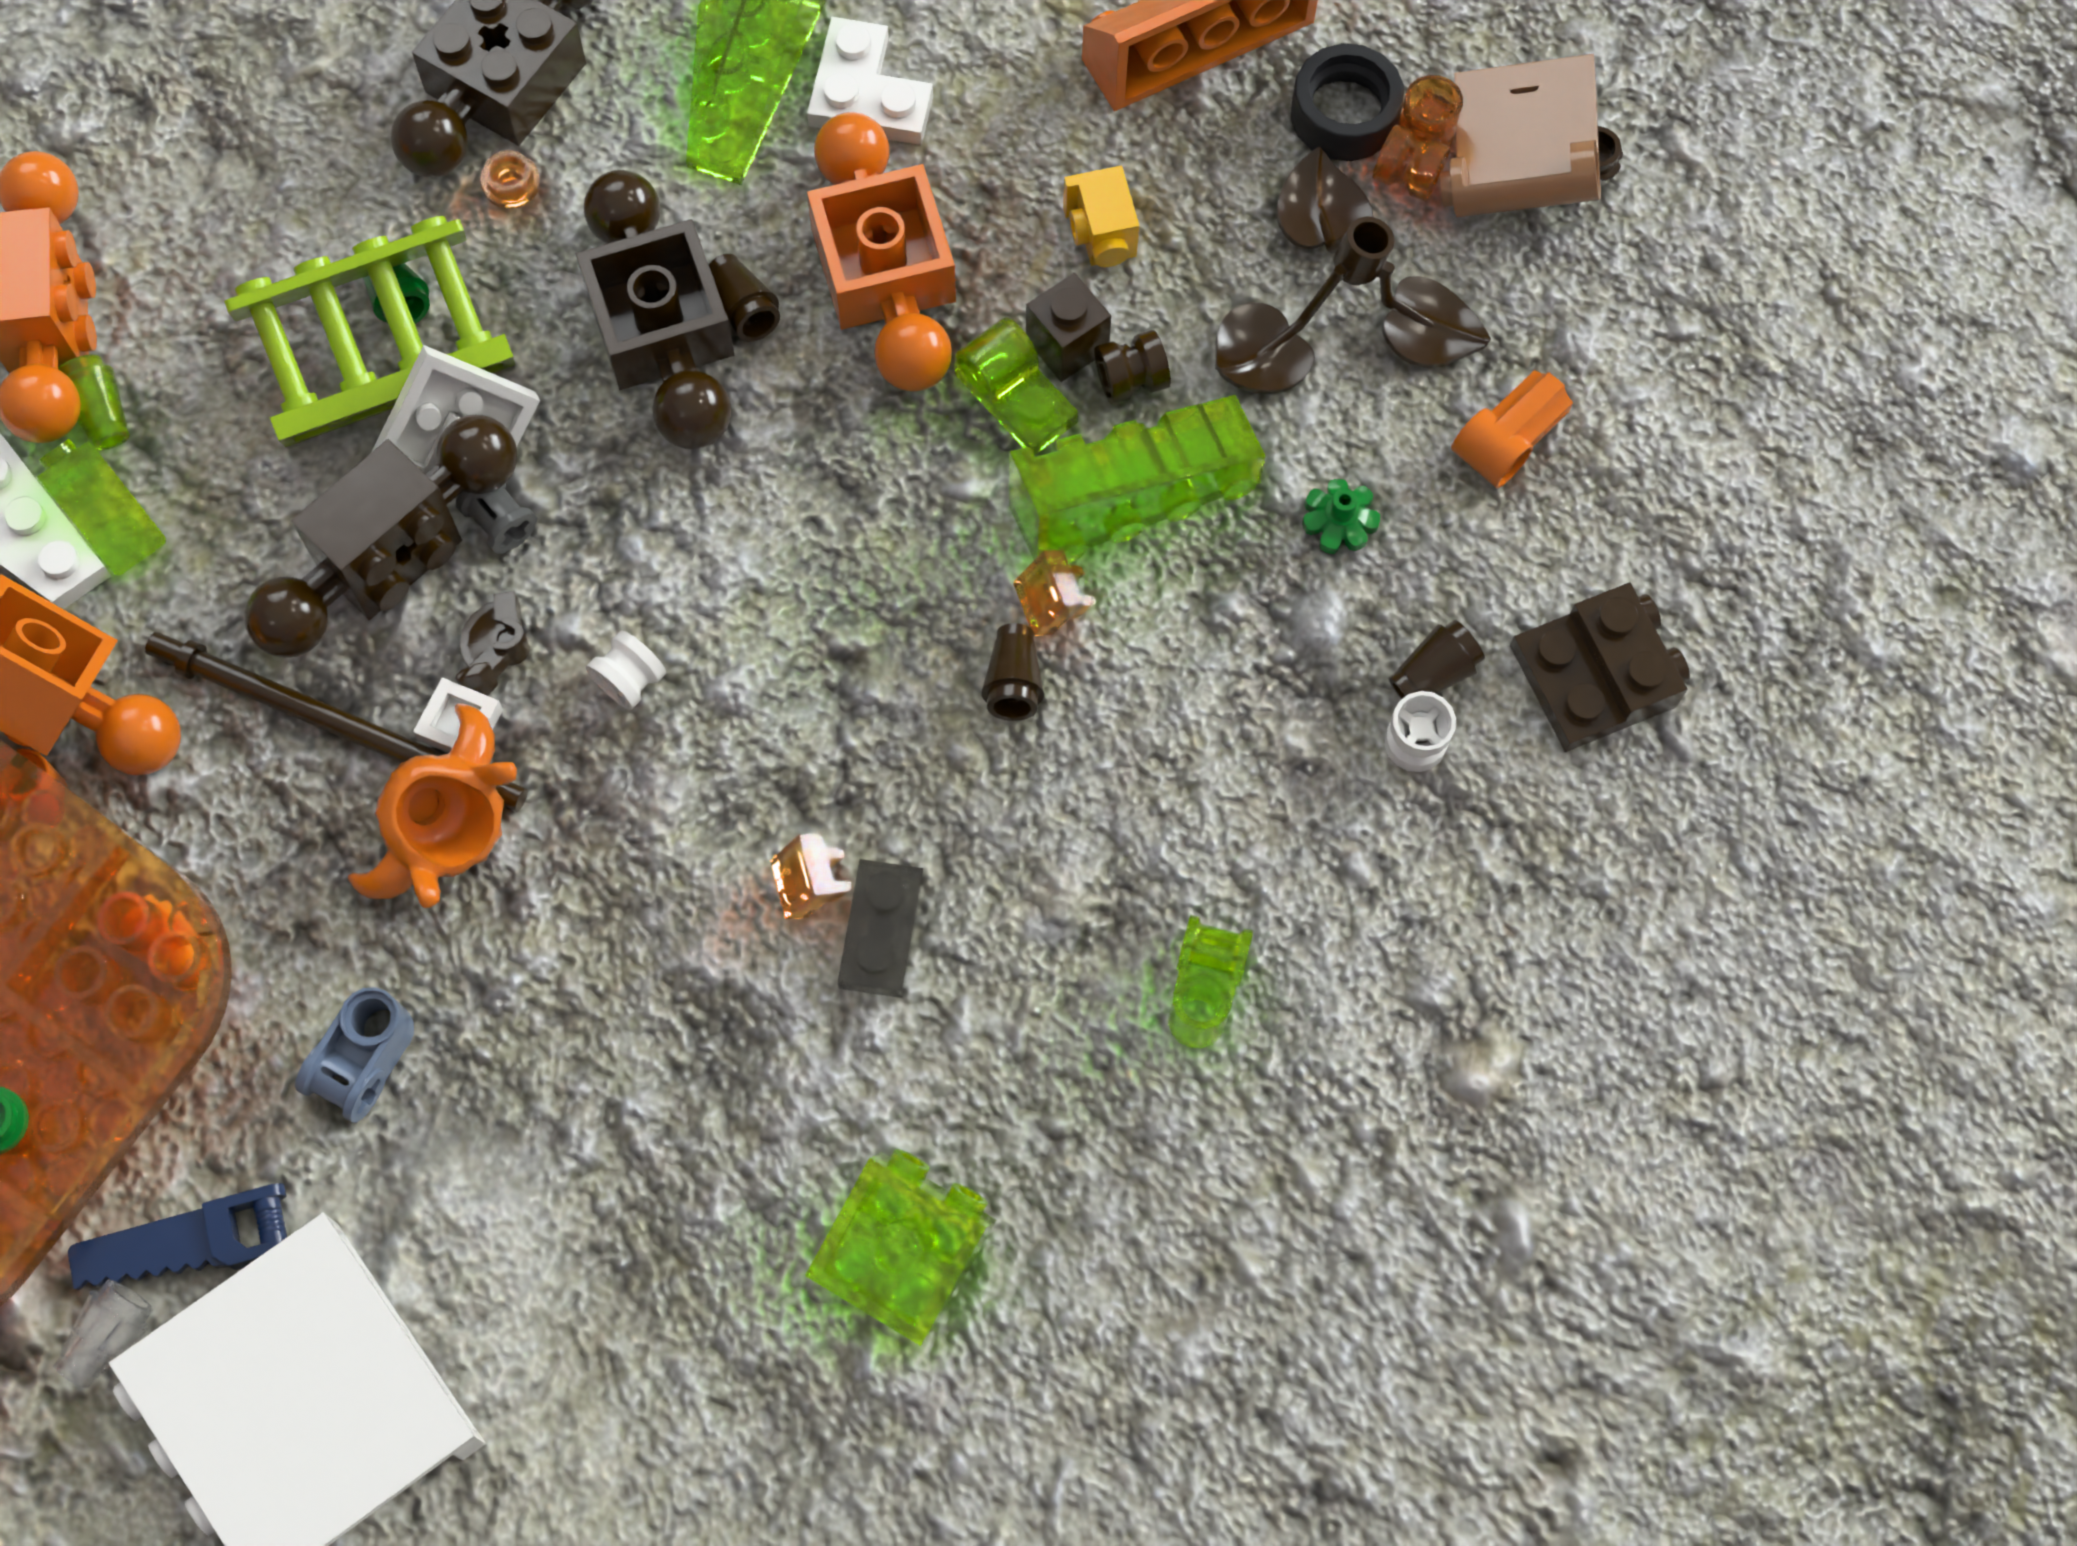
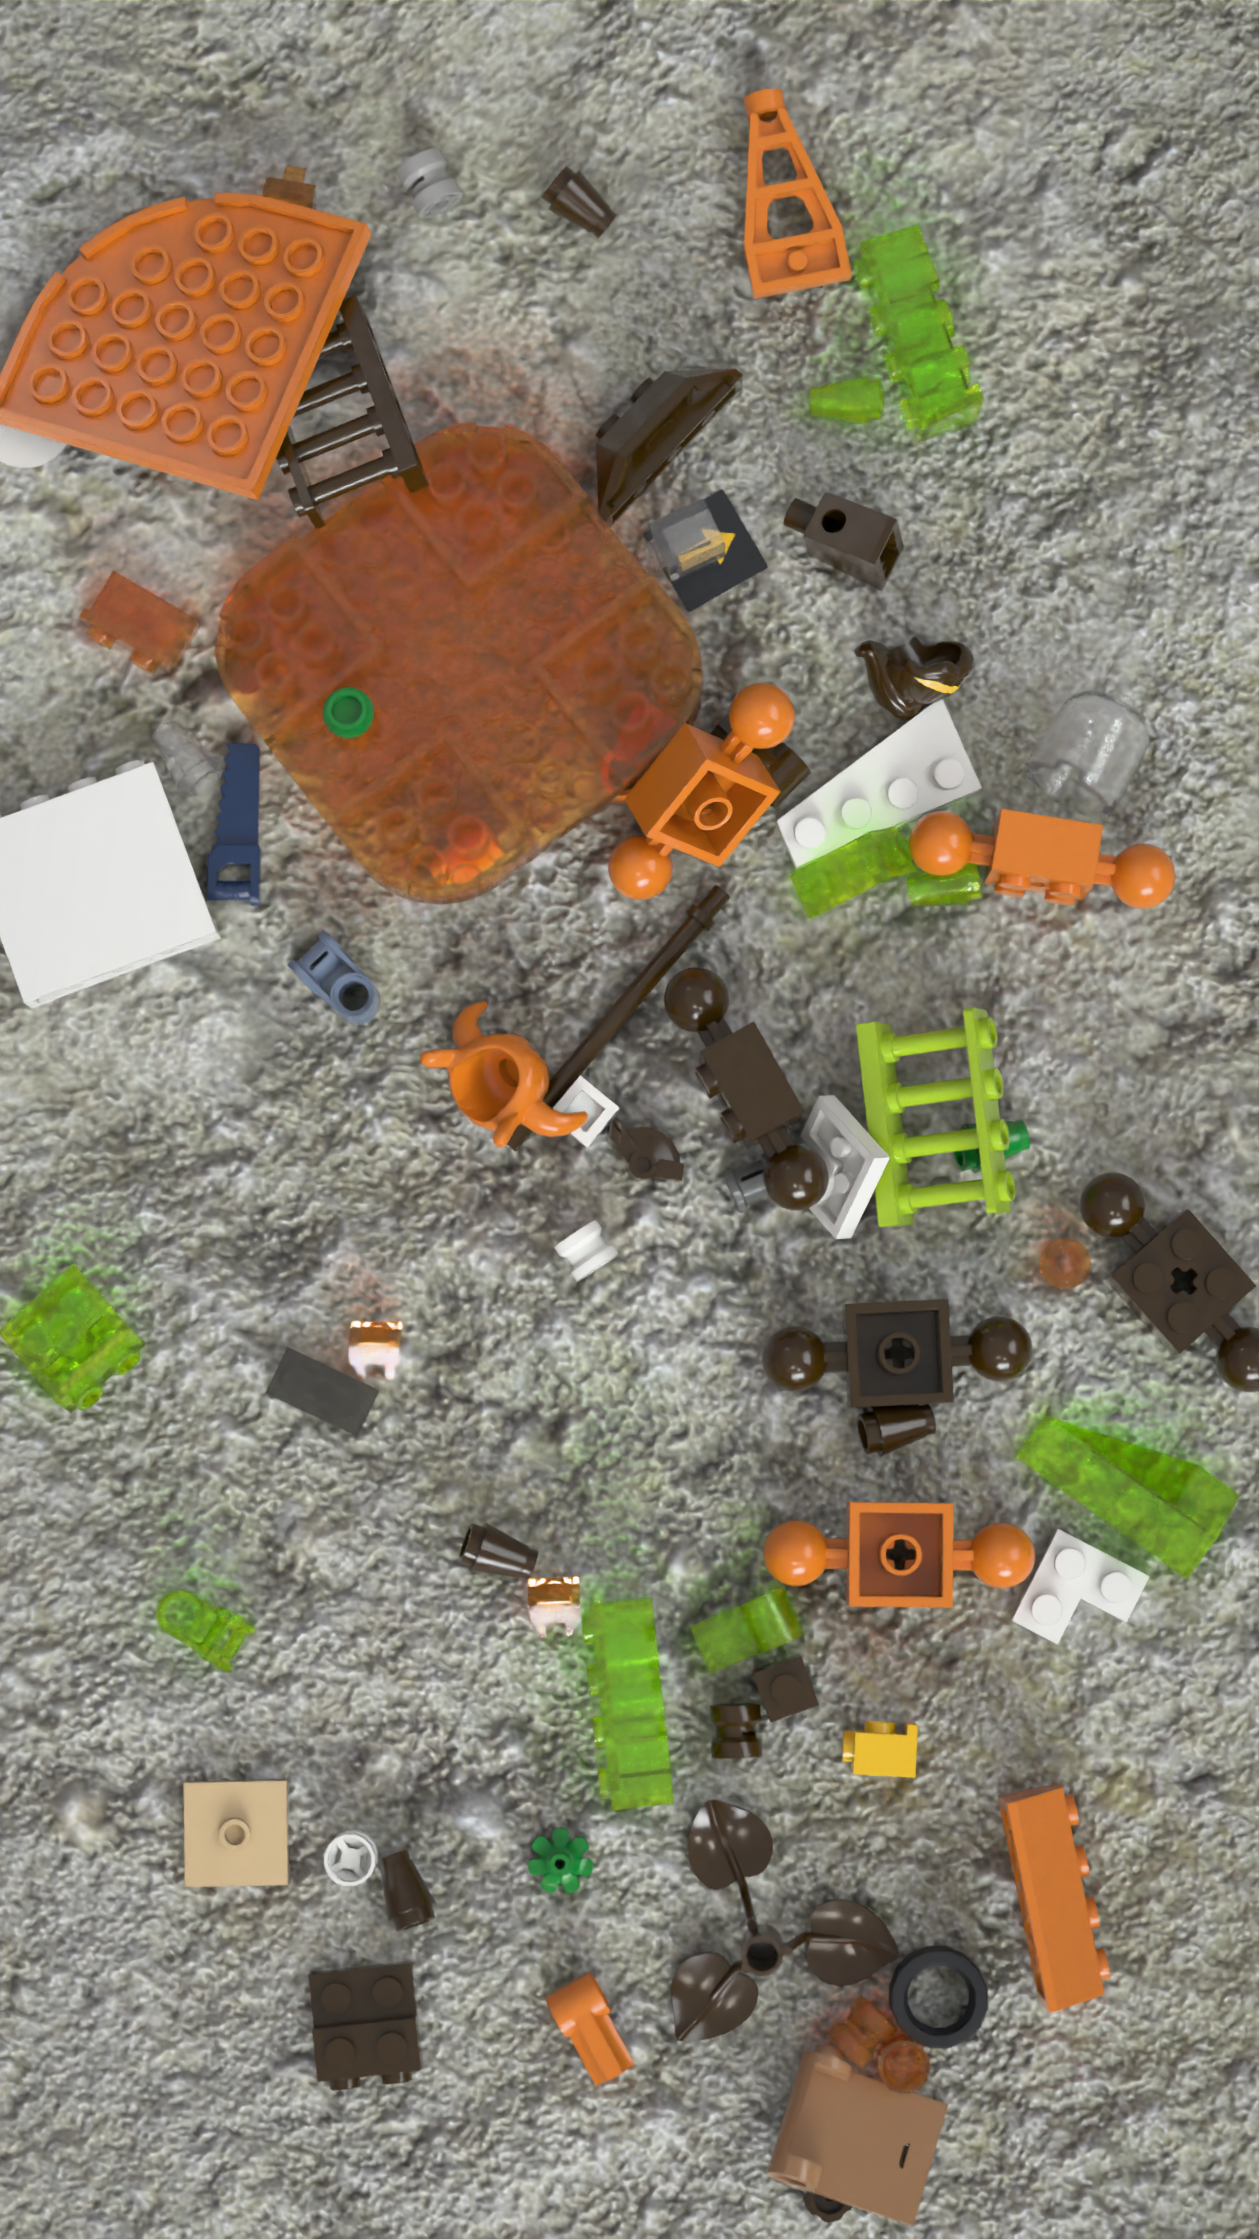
camera: 110 degrees right, 15 degrees up
none -> tan plate [184,1780,289,1887]

